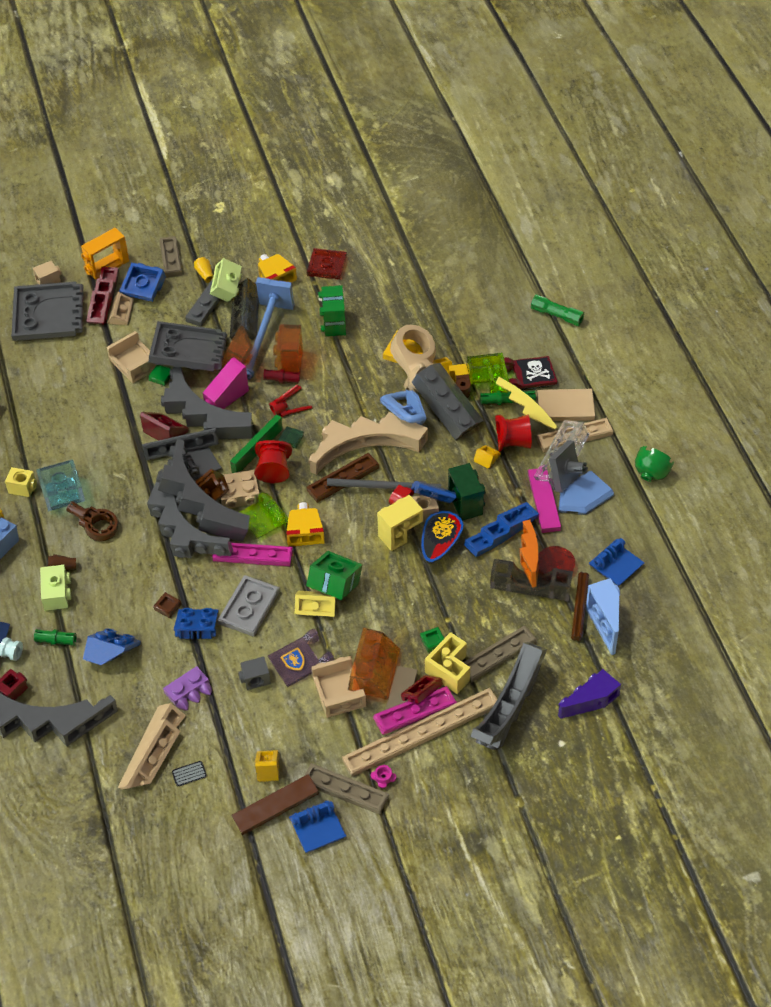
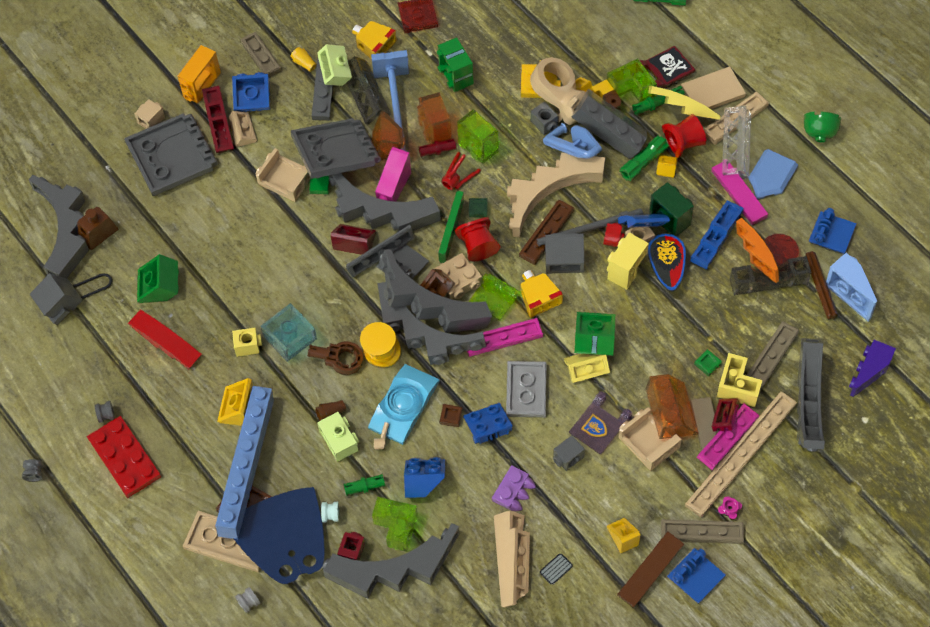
camera: 20 degrees left, 10 degrees up
dark grey tile [549,440,588,492] -> none
none -> yellow hat [360,322,401,368]
none -> medium azure slope [368,364,440,445]
none -> clear neon green brick [372,497,418,552]
none -> tan hand [374,422,389,449]
none -> clear neon green brick [457,109,499,164]
none -> dark grey brick [530,102,558,135]
none -> dark grey slope [545,233,584,274]
none -> green axle [619,135,669,181]

